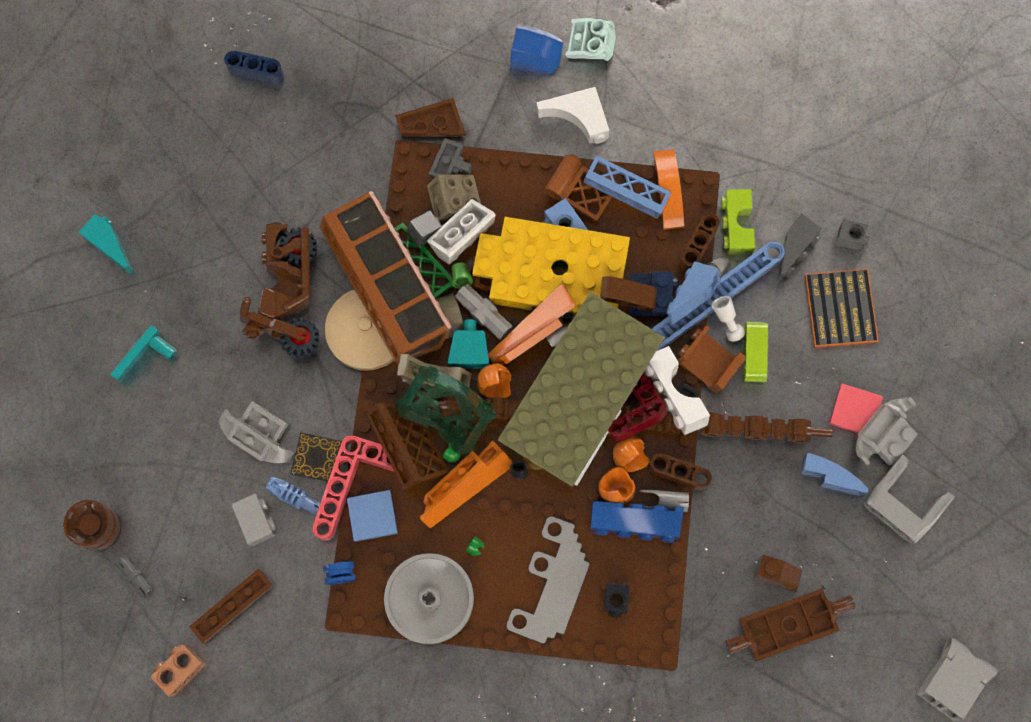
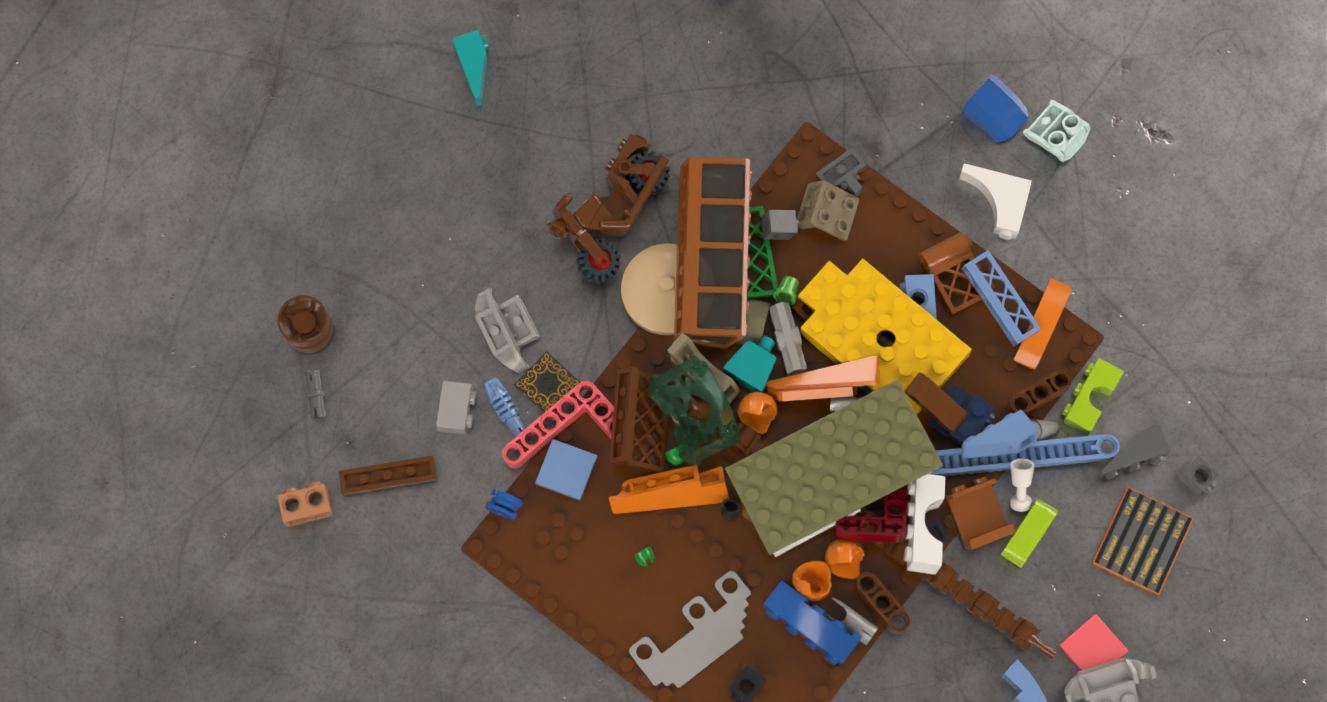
camera: 30 degrees right, 0 degrees up
teal piece [110,325,177,382] -> none
light grey dish [384,553,474,644] -> none
reddish brown wing [395,98,466,137] -> none
white slope [427,199,496,264] -> none

